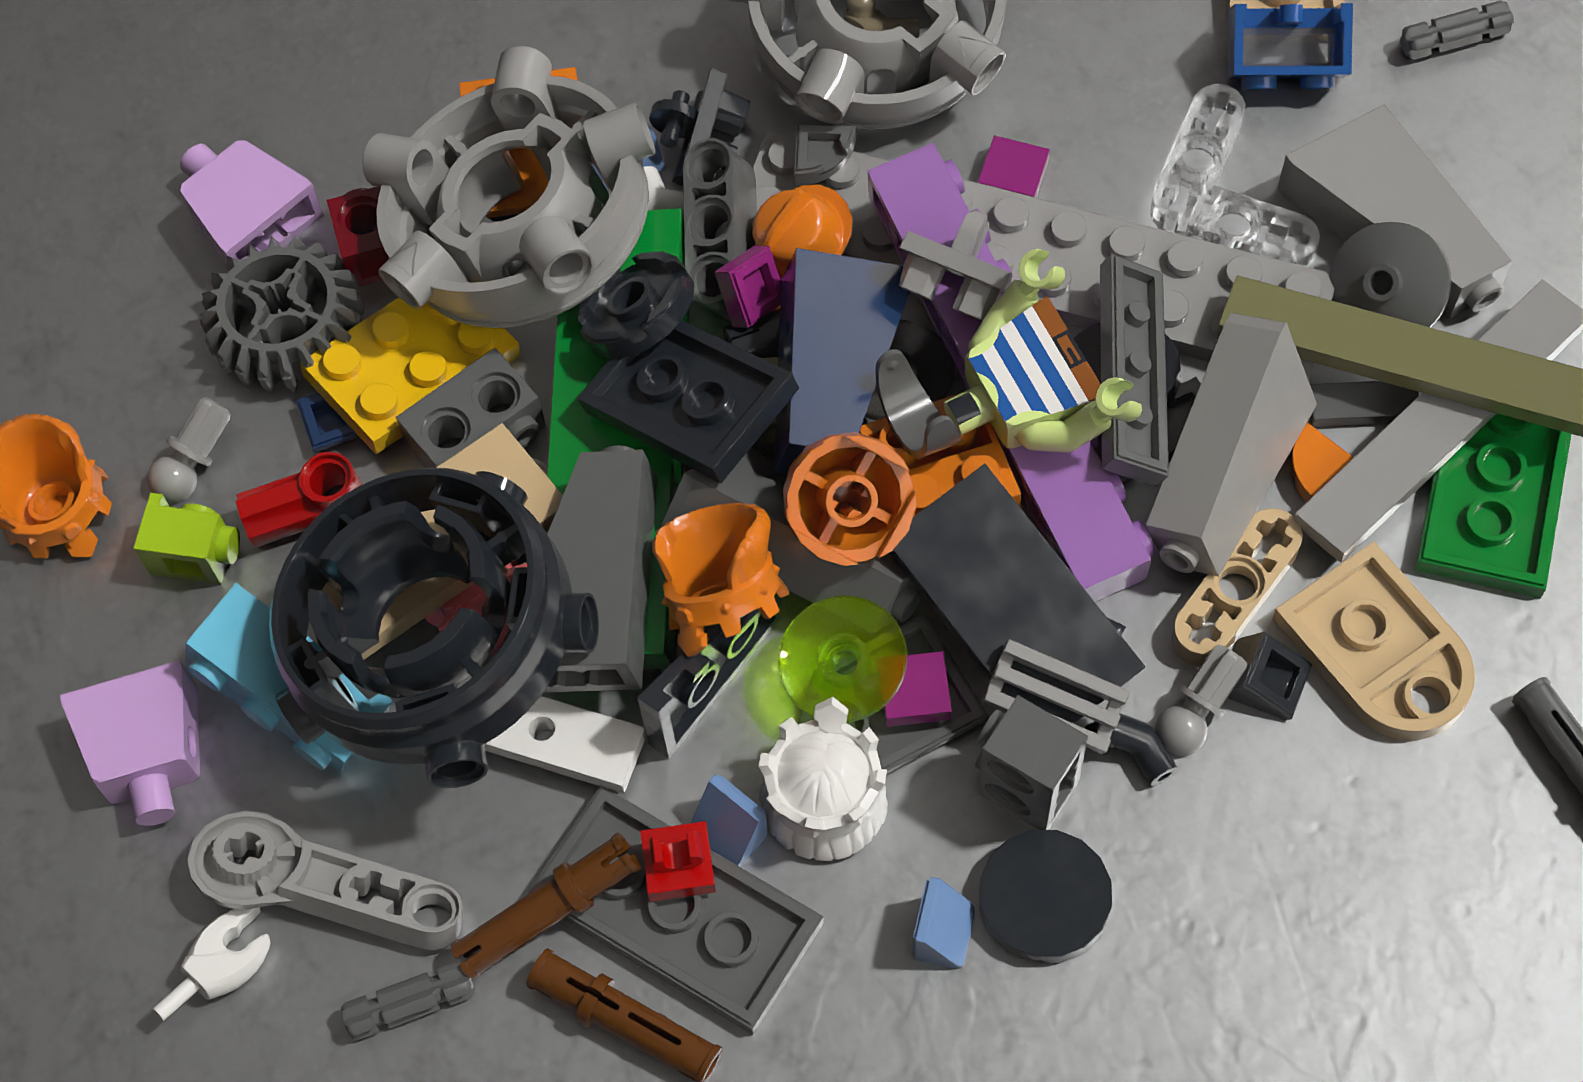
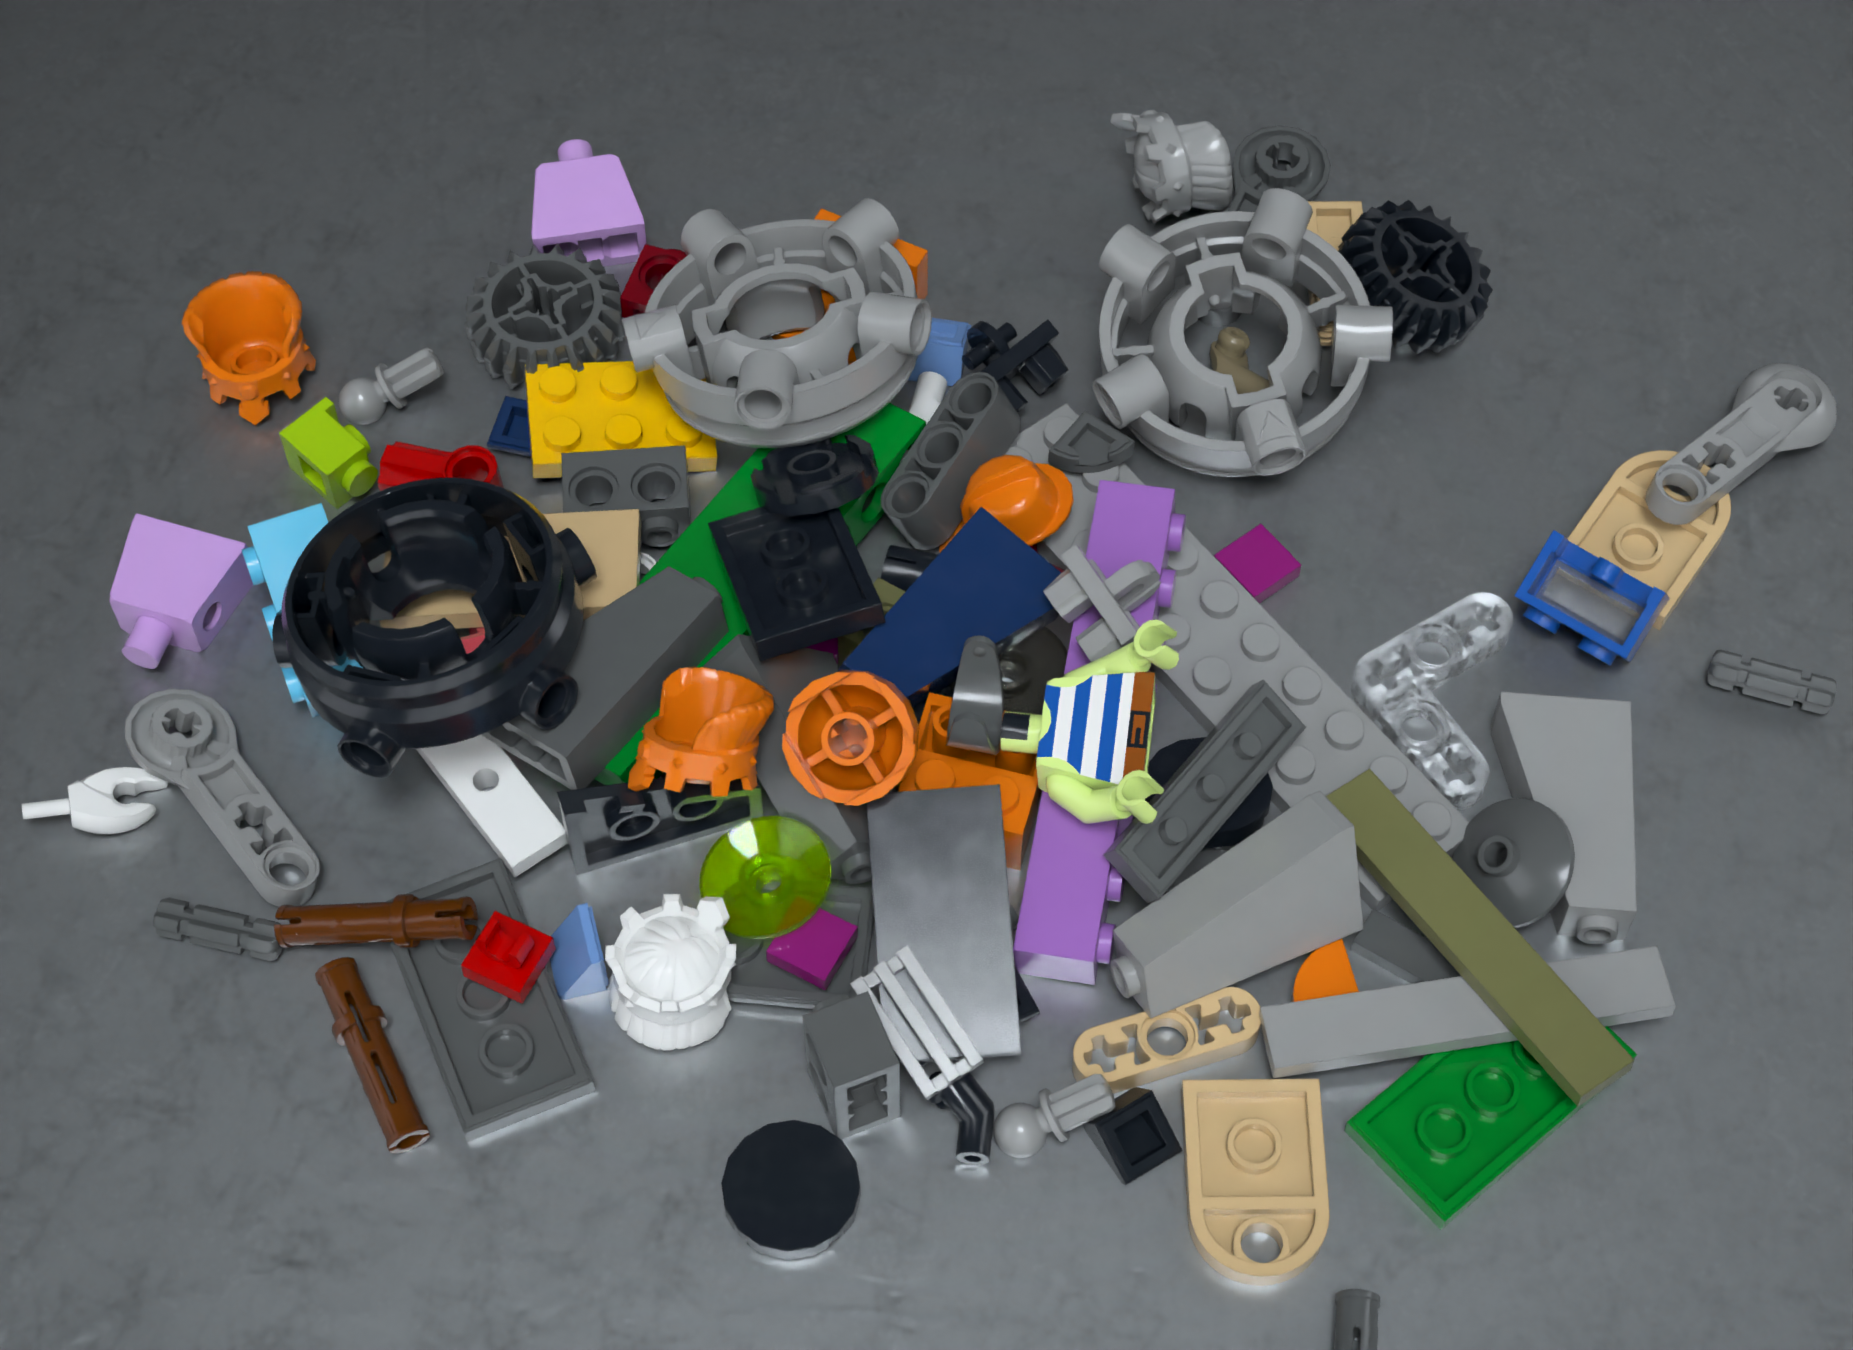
camera: 30 degrees right, 5 degrees down
magenta tile [714,246,781,328] -> none
medium blue slope [912,876,975,969] -> none

